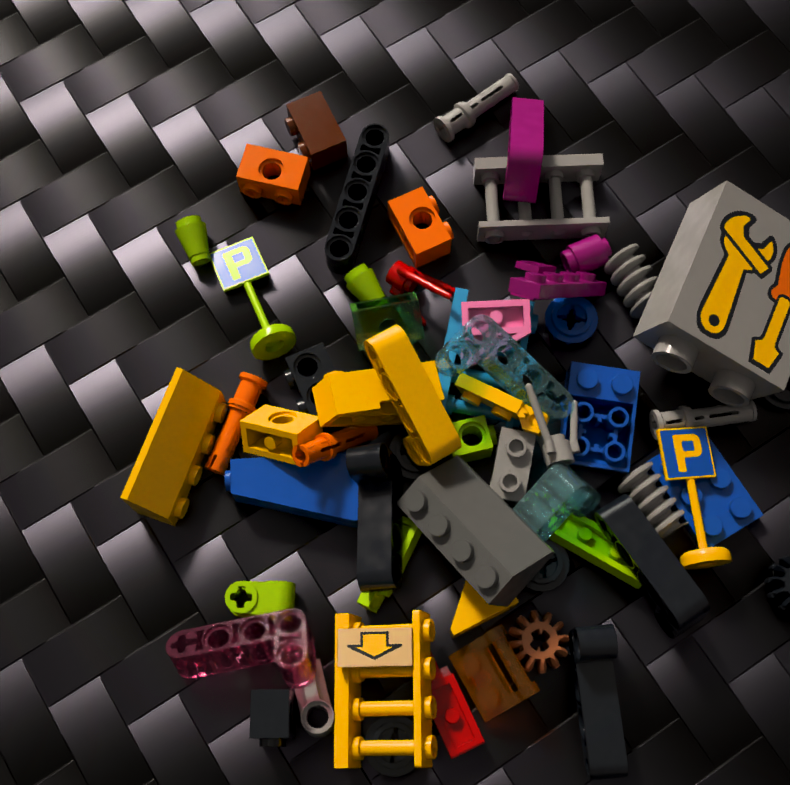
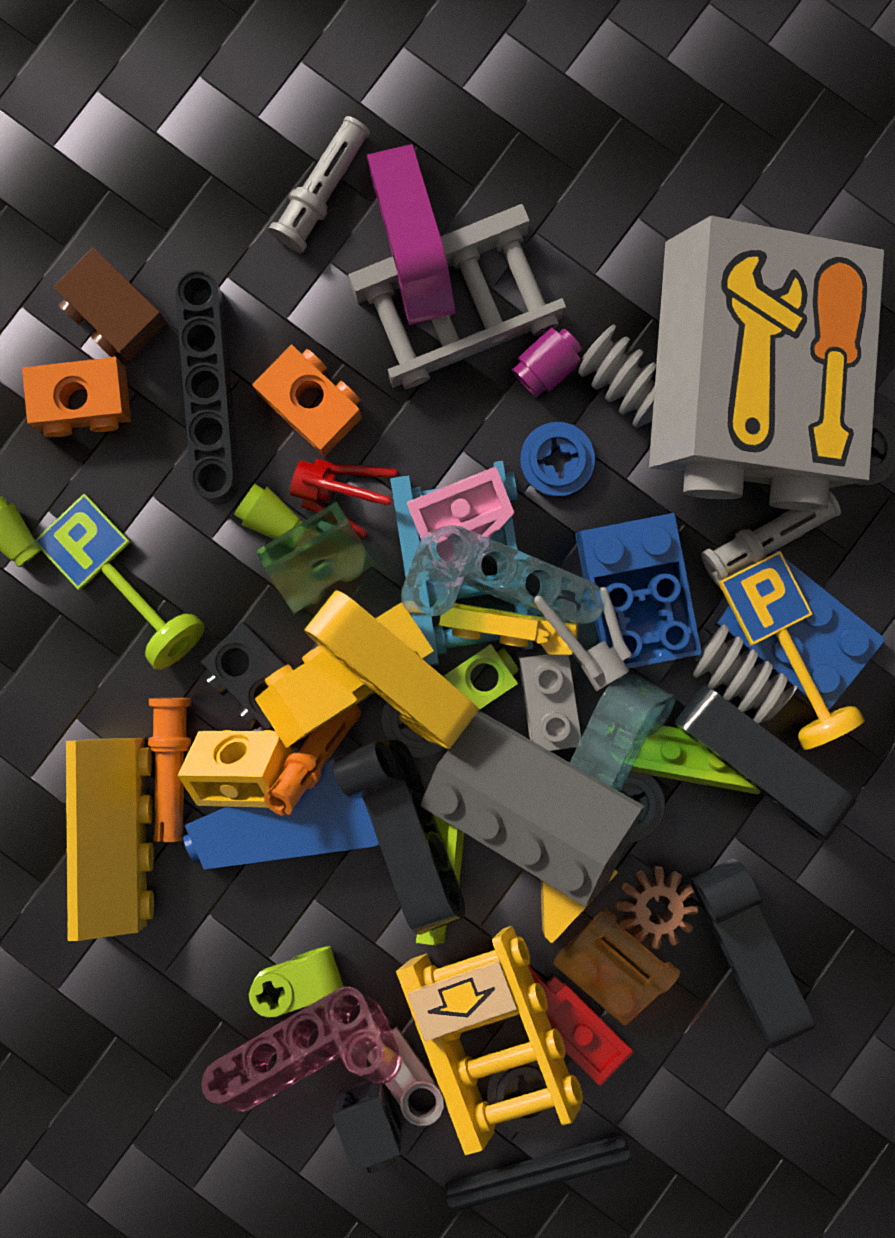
camera: 20 degrees left, 15 degrees up
magenta plate [508,261,607,300] -> none

